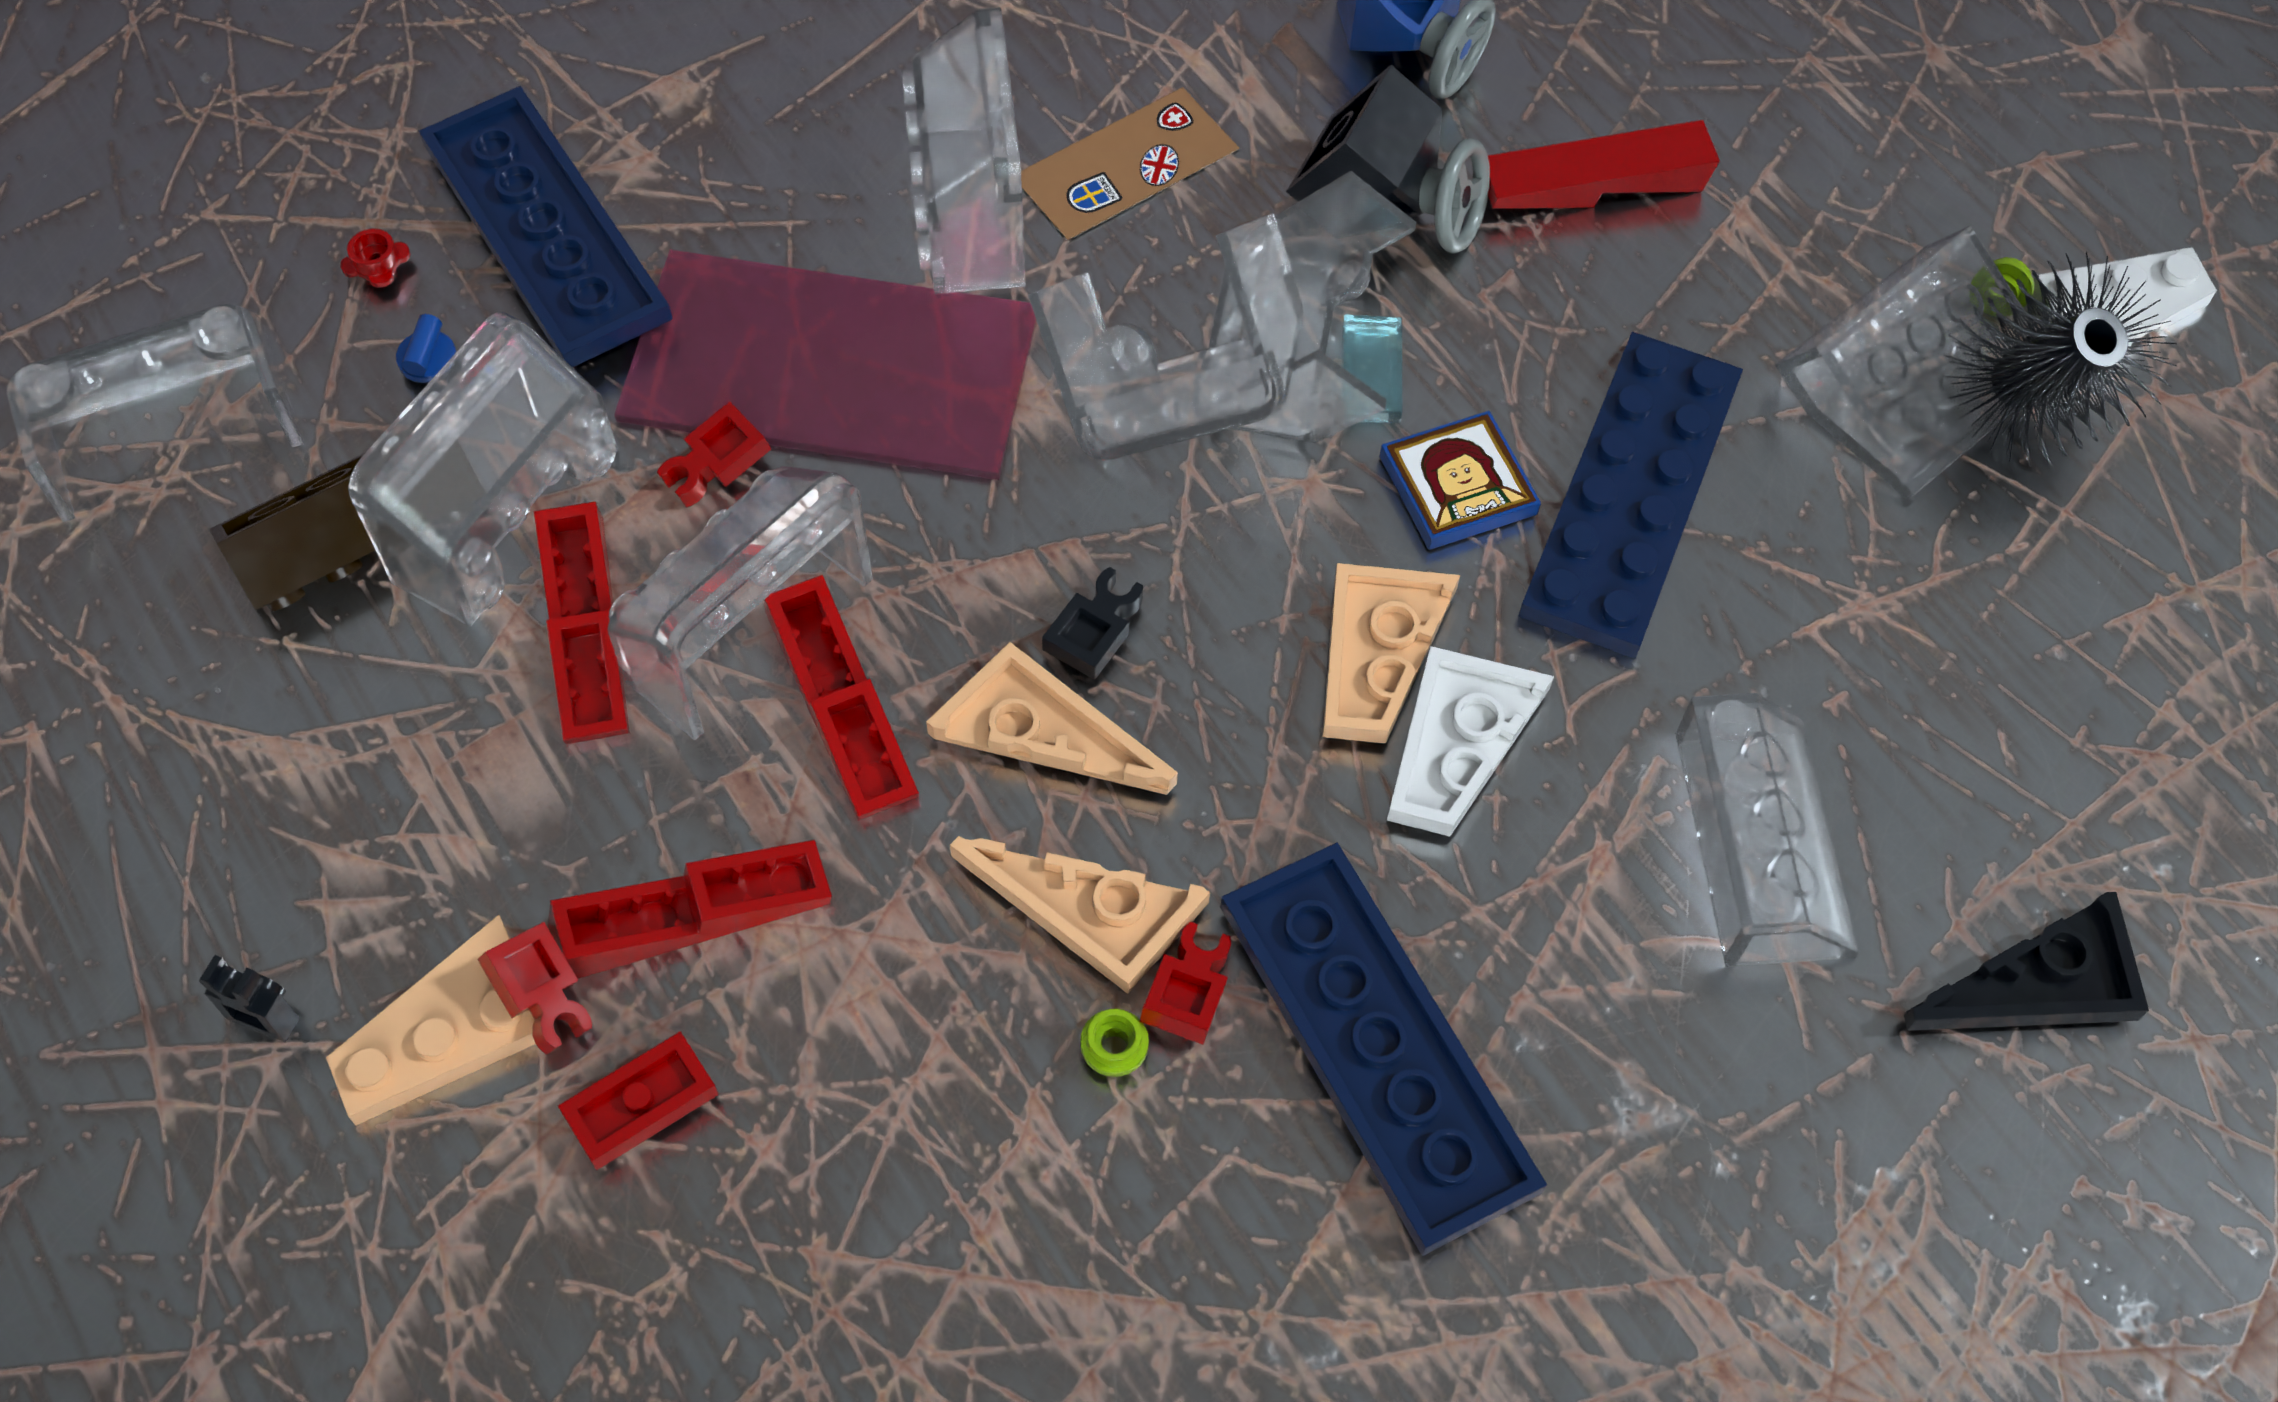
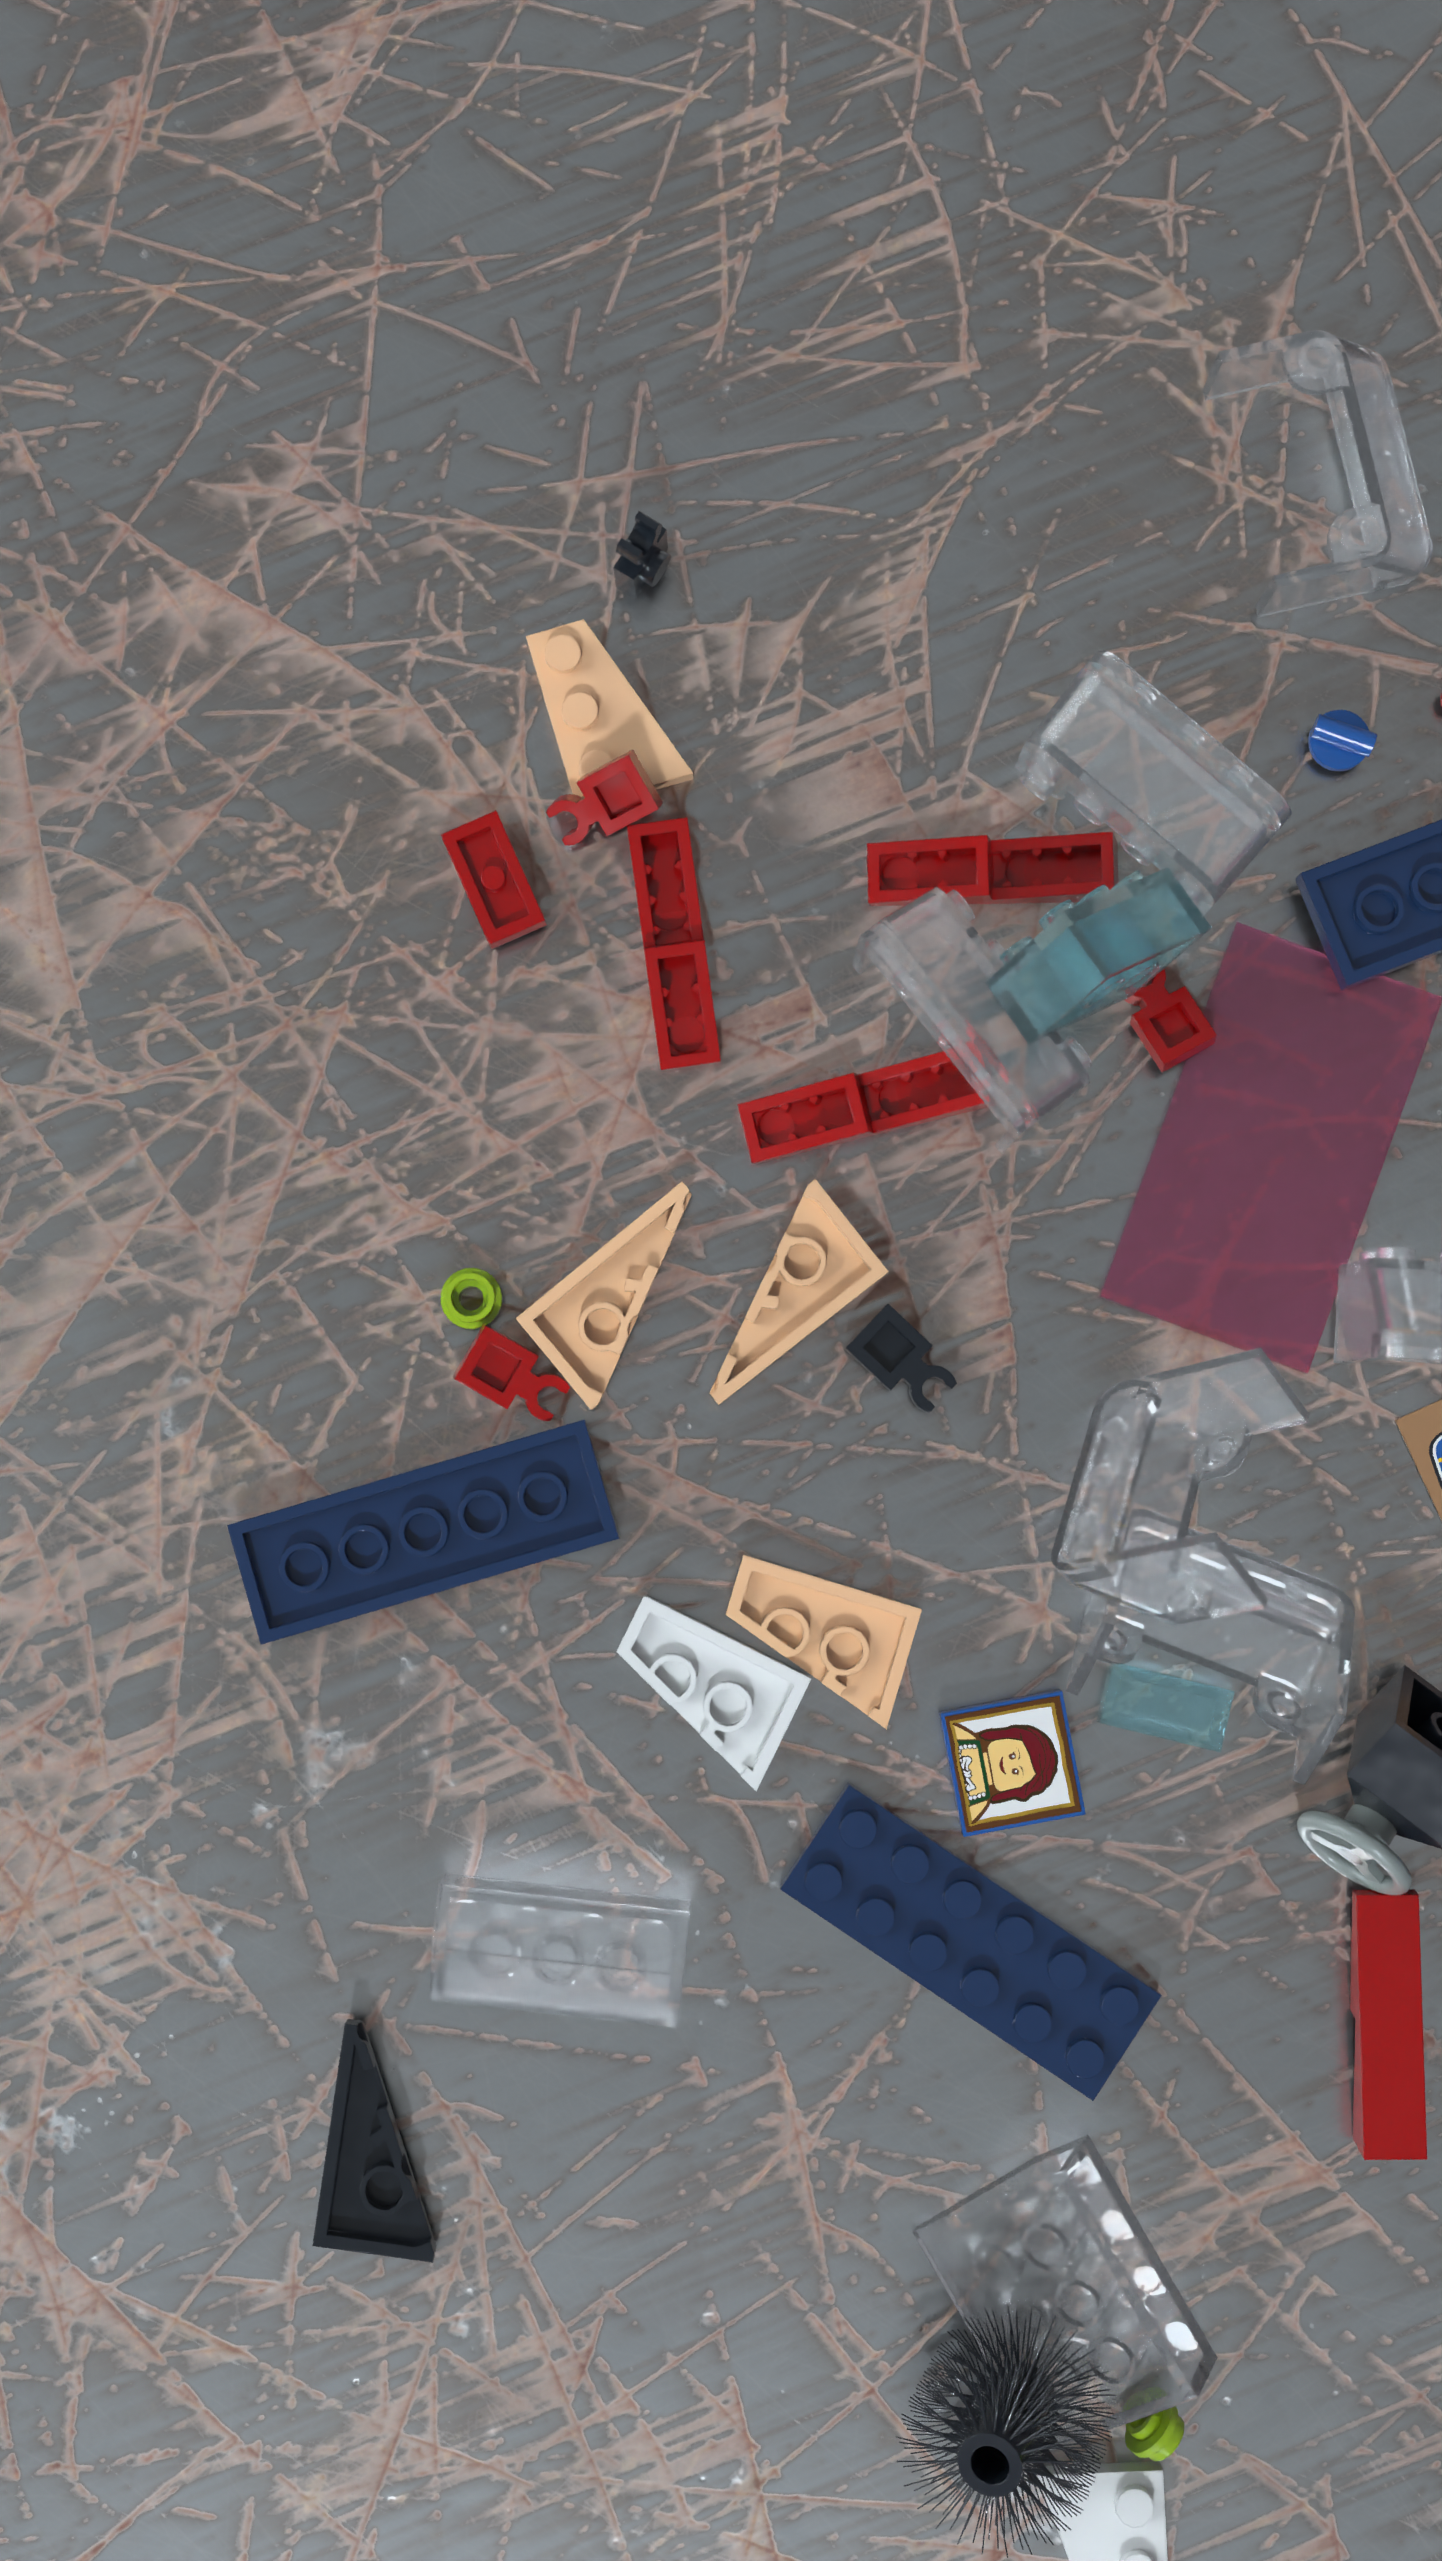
camera: 105 degrees right, 25 degrees up
dark brown slope [209,420,485,611] -> none
none -> clear light blue brick [985,867,1212,1045]

